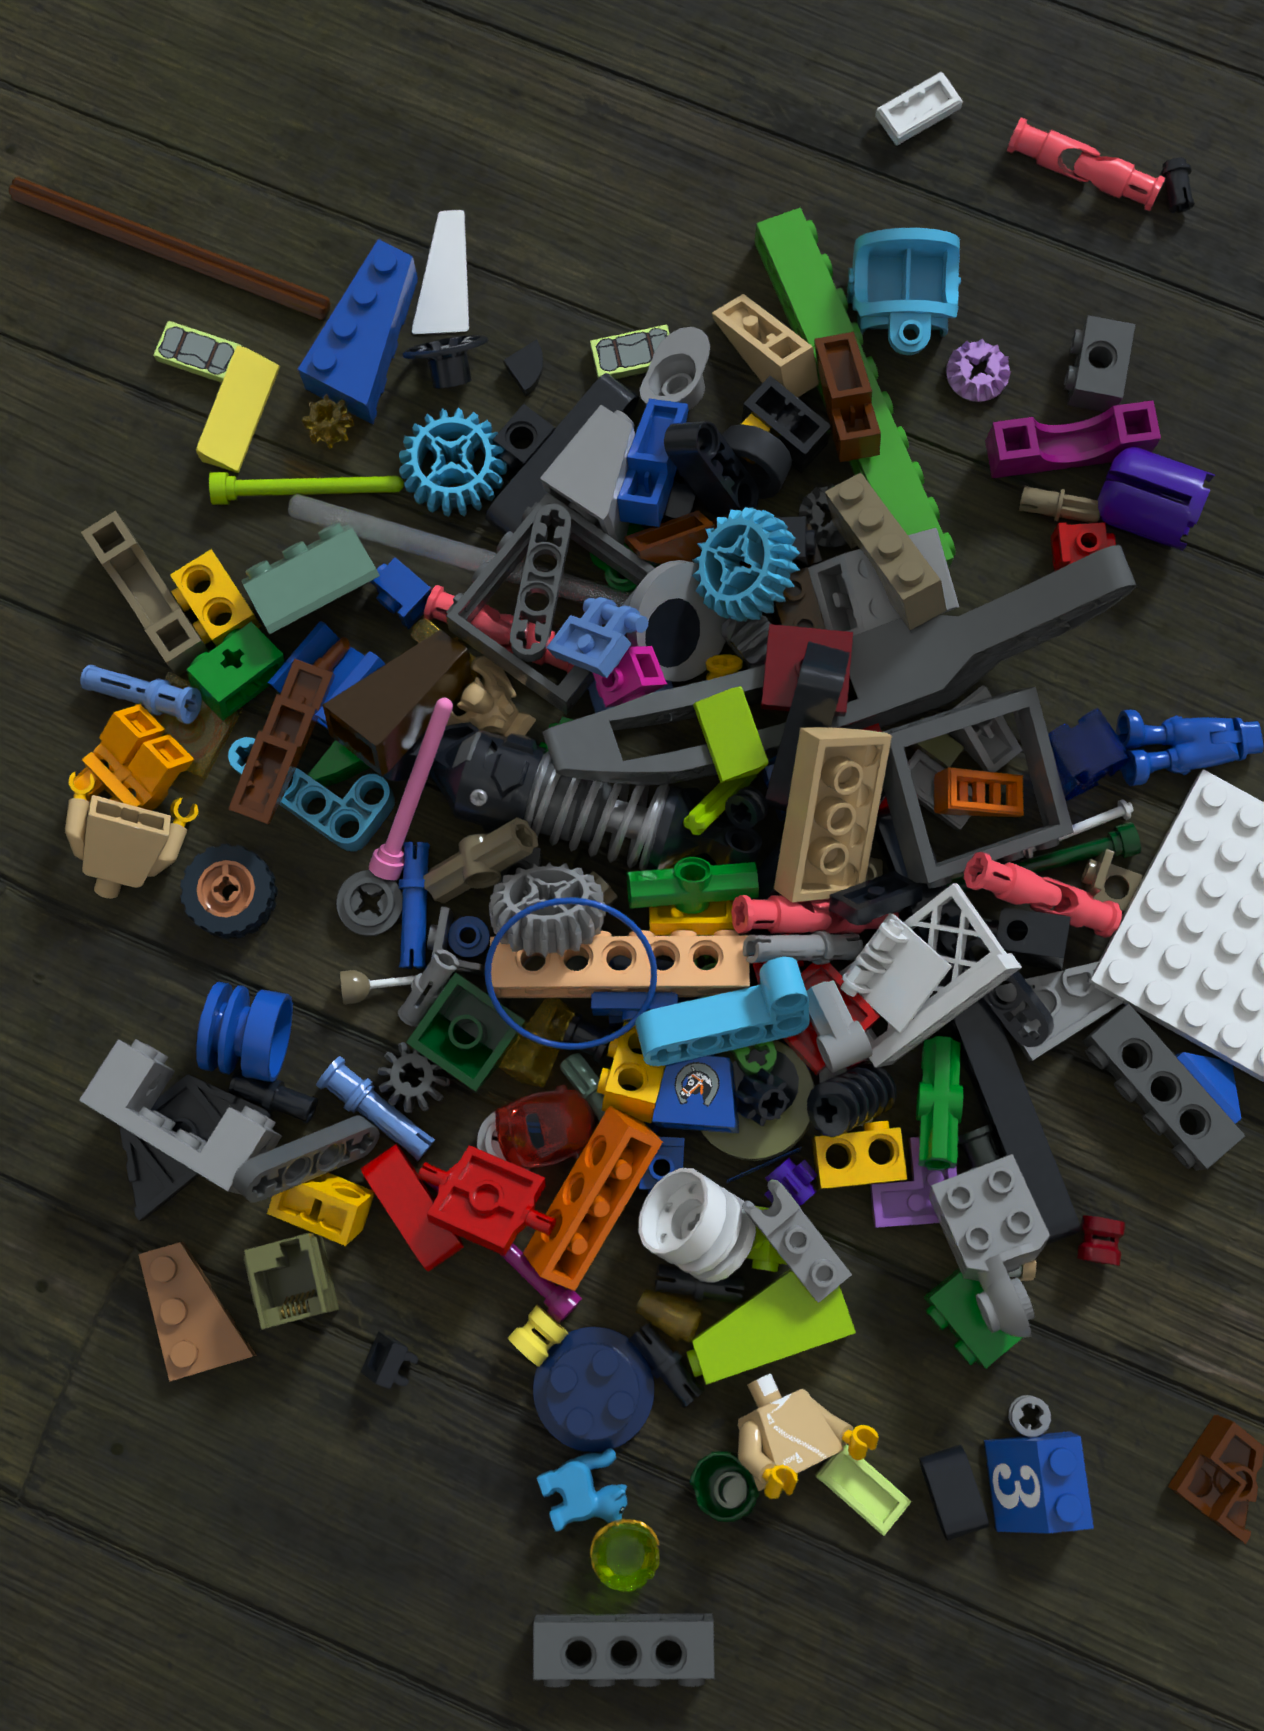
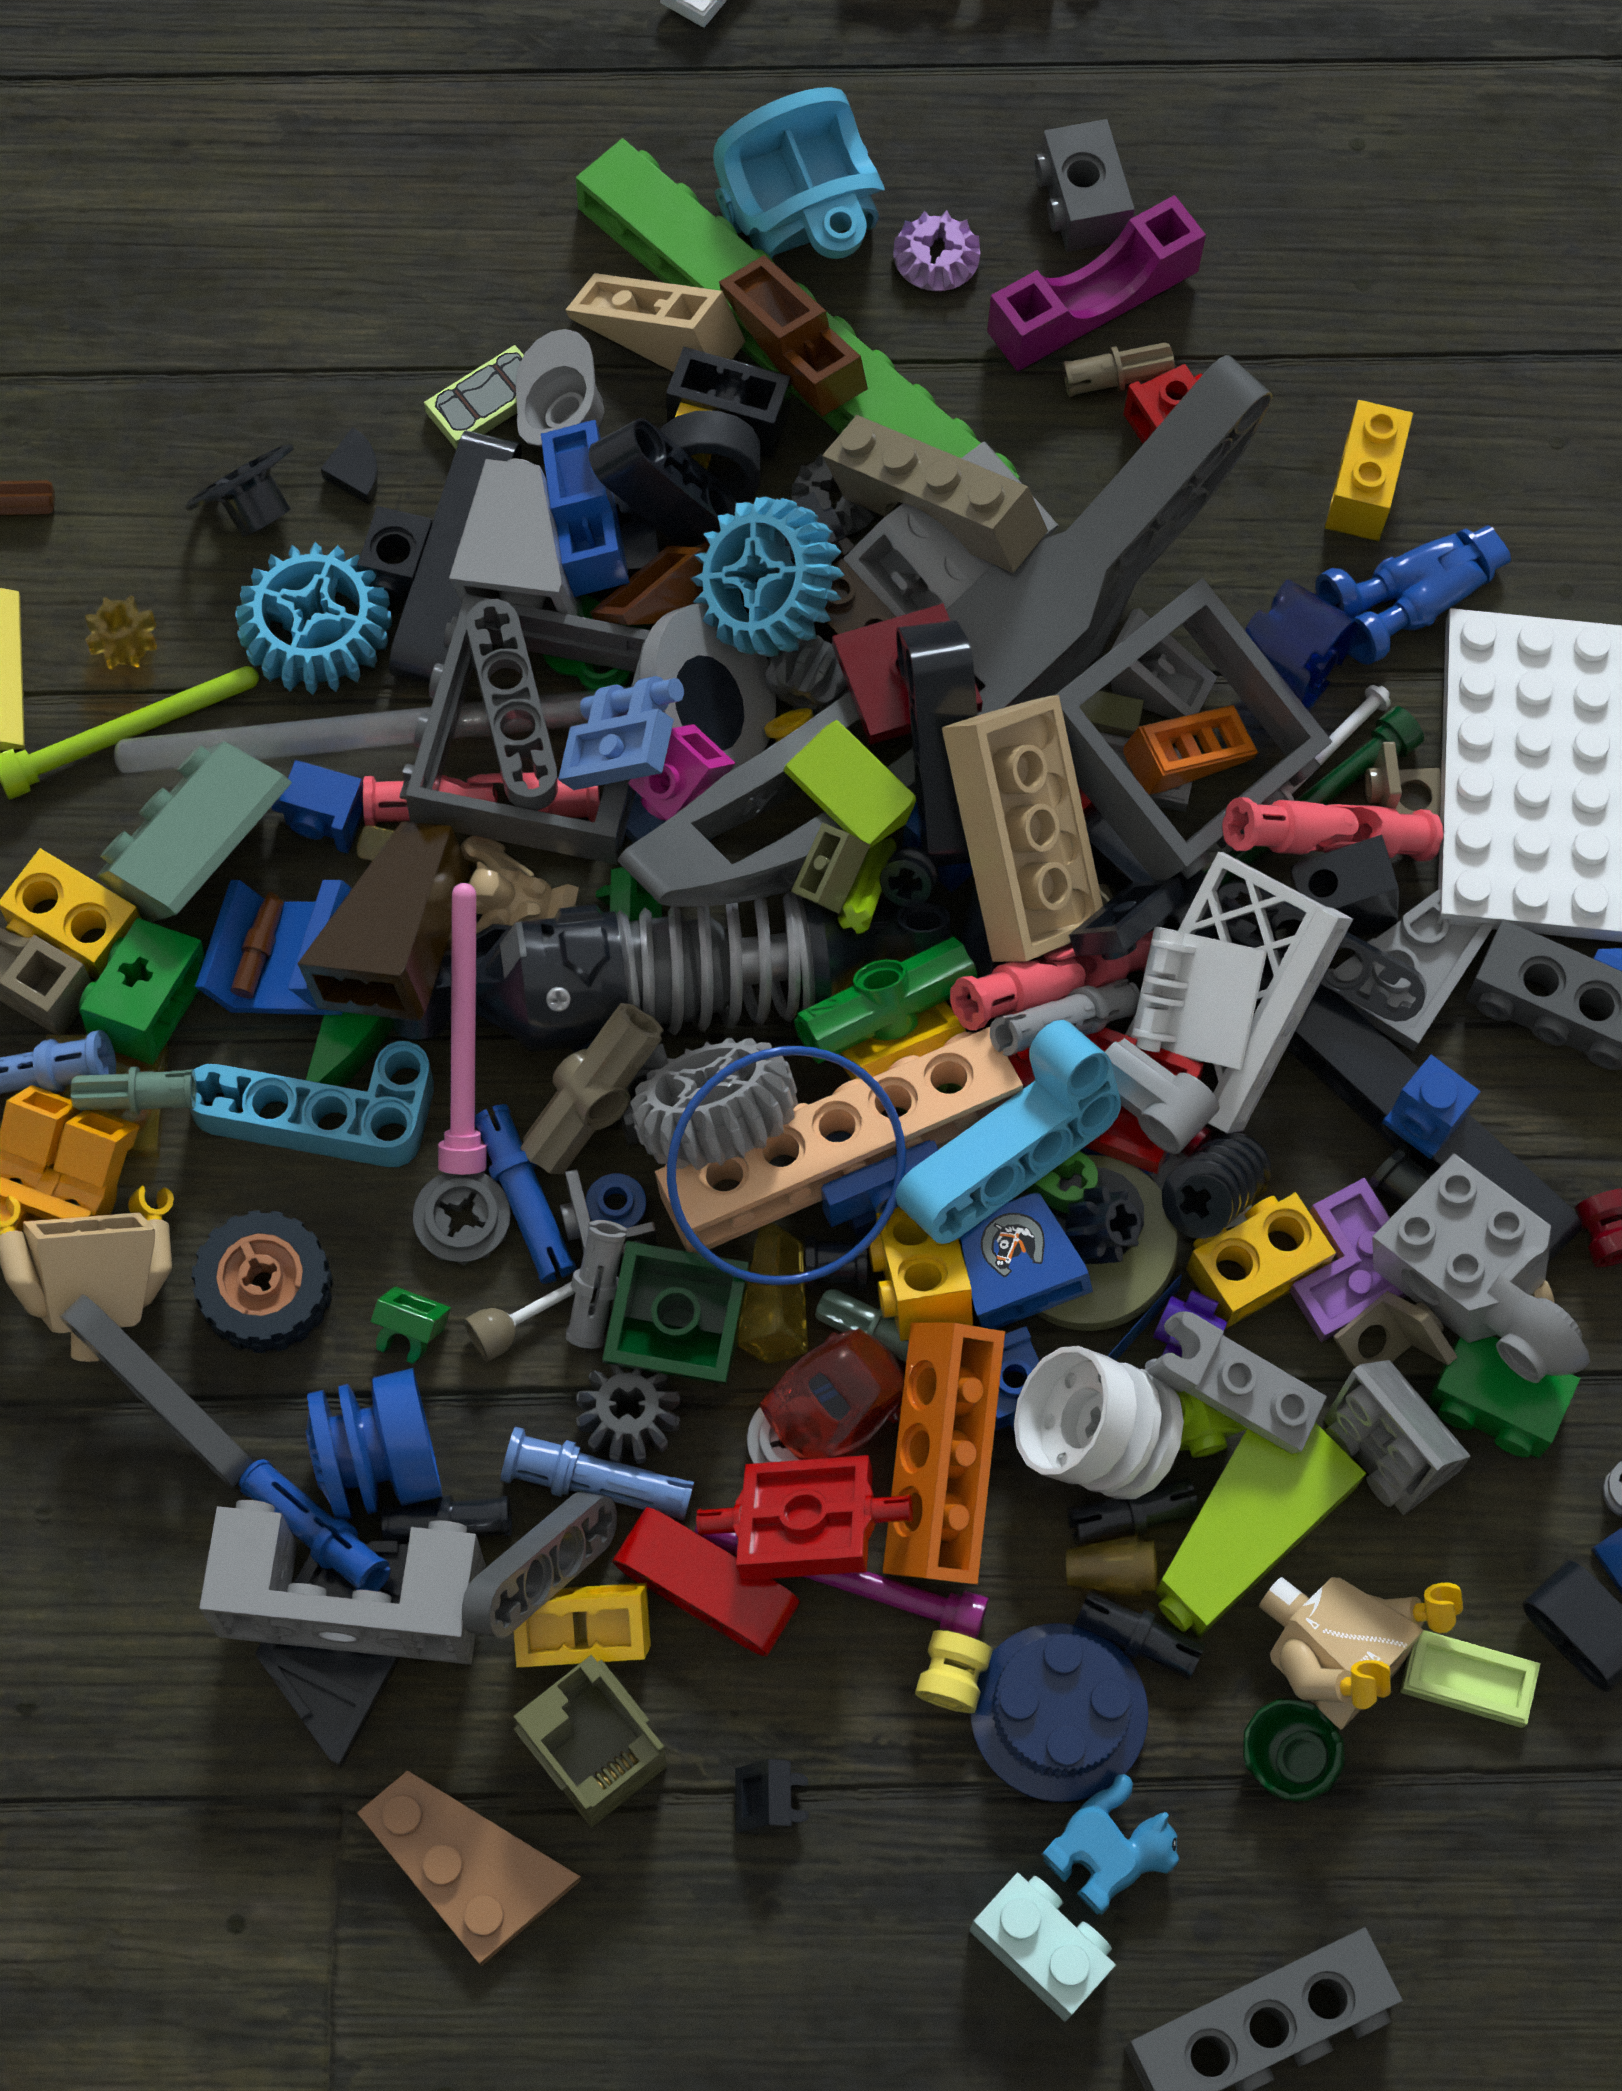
camera: 30 degrees left, 10 degrees down
reddish brown slope [228,658,335,825] -> none
blue wedge [298,239,418,424] -> none
white sticker [412,210,469,334] -> none
clear neon green hair [590,1519,660,1592] -> none
green piece [916,1036,963,1171] -> none
dark purple cylinder [1098,447,1215,551] -> none
none -> dark grey beam [60,1294,253,1489]
none -> sand green axle [70,1067,197,1115]
none -> blue pin [239,1459,391,1591]
none -> green tile [370,1286,451,1364]
none -> olive piece [791,823,870,914]
none -> light aqua brick [969,1872,1116,2022]
none -> light grey slope [1323,1360,1471,1516]
none -> yellow brick [1325,400,1413,541]
none -> dark tan bracket [1333,1291,1458,1369]
none -> blue brick [1383,1054,1481,1160]

